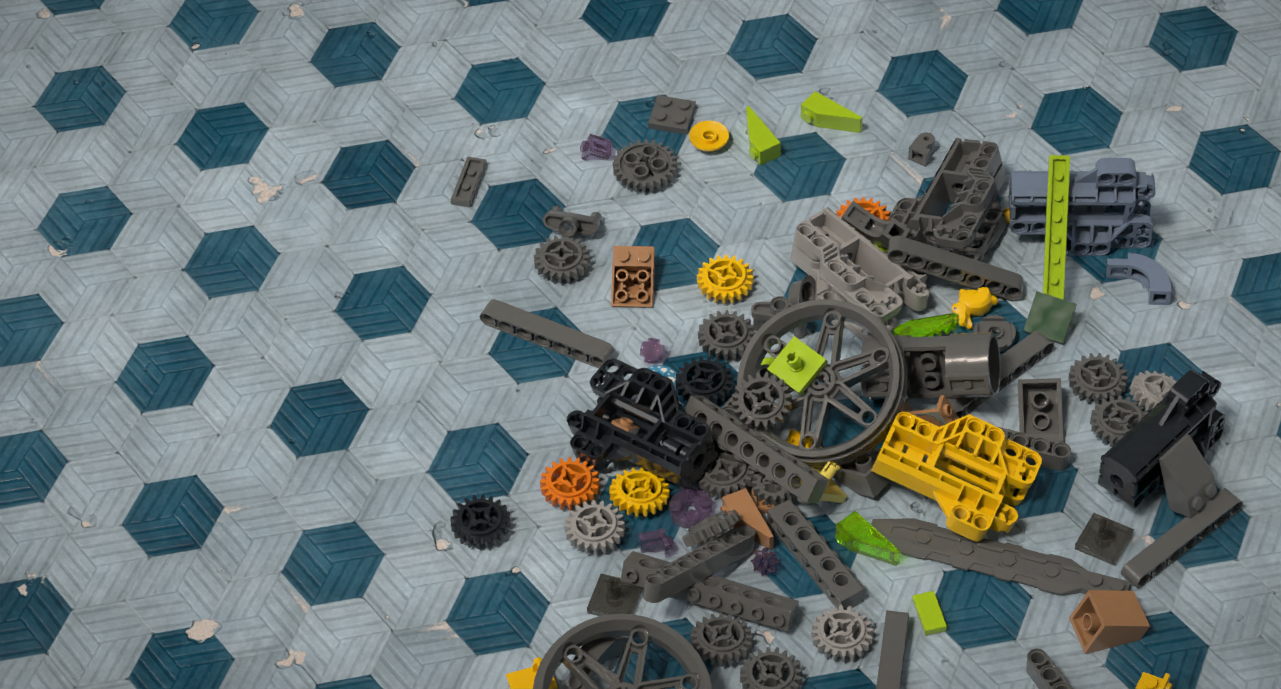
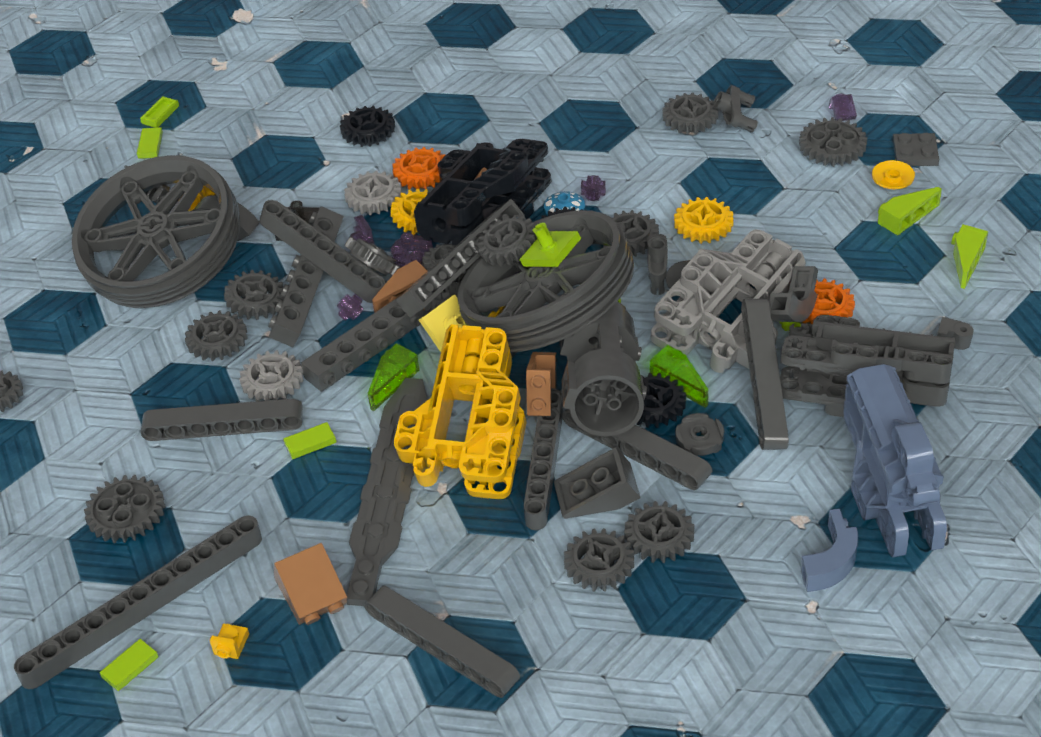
camera: 80 degrees right, 5 degrees down
dark grey tile [451,156,487,208] -> none
dark grey beam [479,299,615,368] -> none
medium nougat slope [611,246,655,308] -> none
yellow animal [951,287,998,330] -> none
dark green tile [1023,291,1077,344] -> none
lime plate [1042,155,1070,300] -> none
clear smoke tile [1075,513,1134,566] -> none
black connector [1098,369,1226,509] -> none
light grey gear [1129,371,1177,411] -> none
dark grey slope [1159,434,1217,518] -> none

